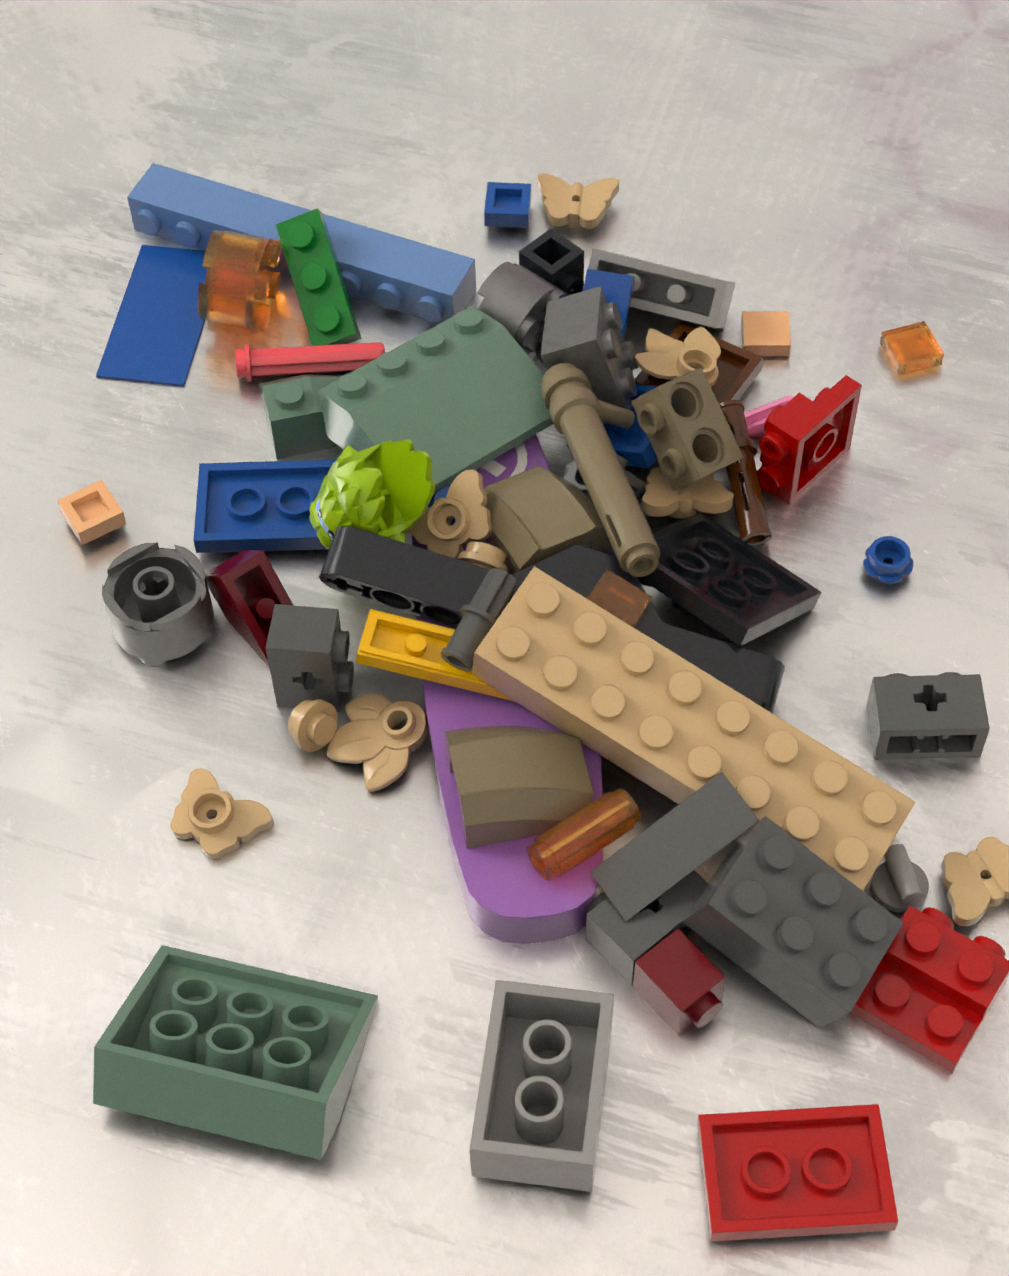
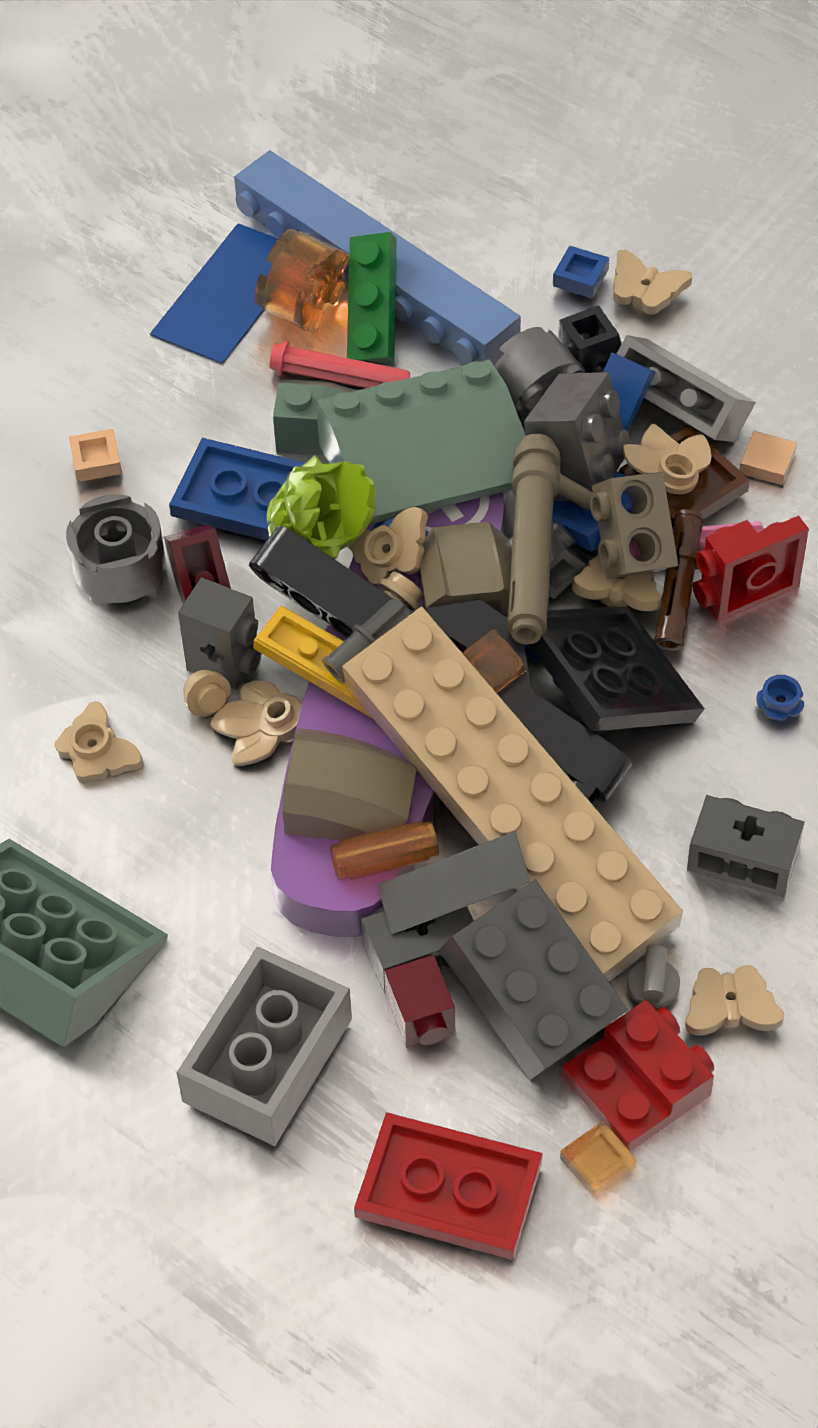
camera: 20 degrees right, 0 degrees up
none -> clear orange tile [560,1121,637,1198]

